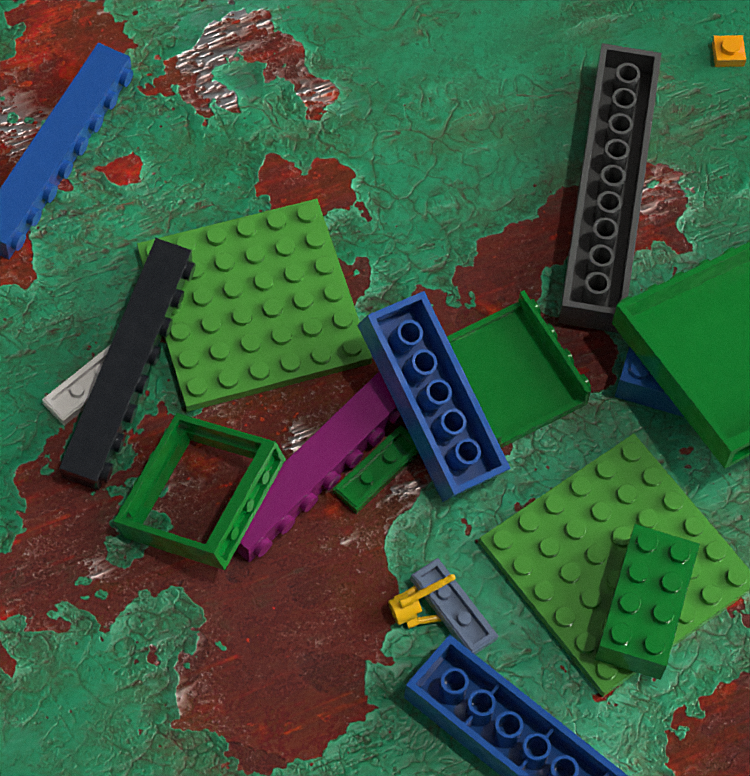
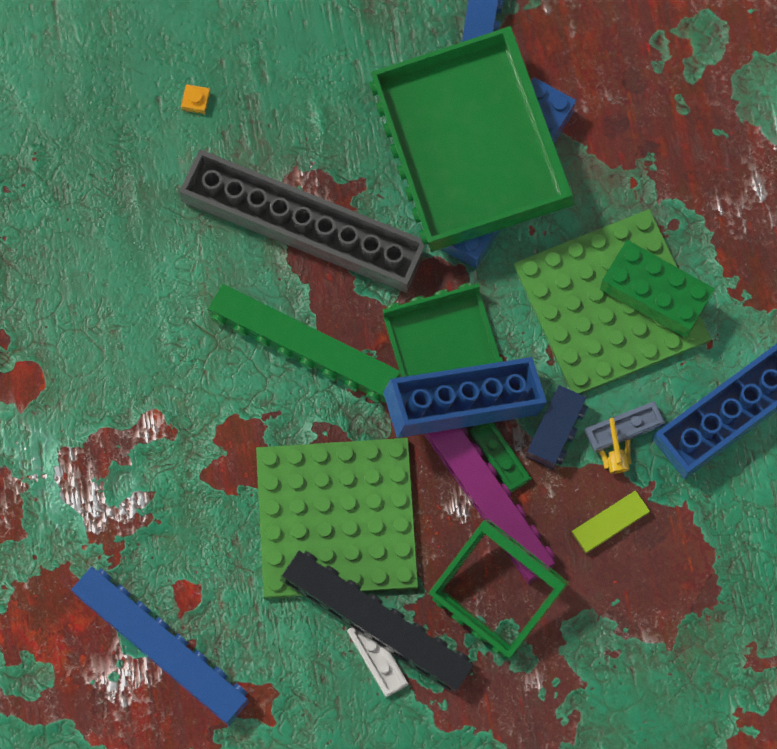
camera: 70 degrees left, 10 degrees up
none -> green brick [208,283,400,403]
none -> dark blue brick [526,385,588,470]
none -> lime tile [572,490,650,553]

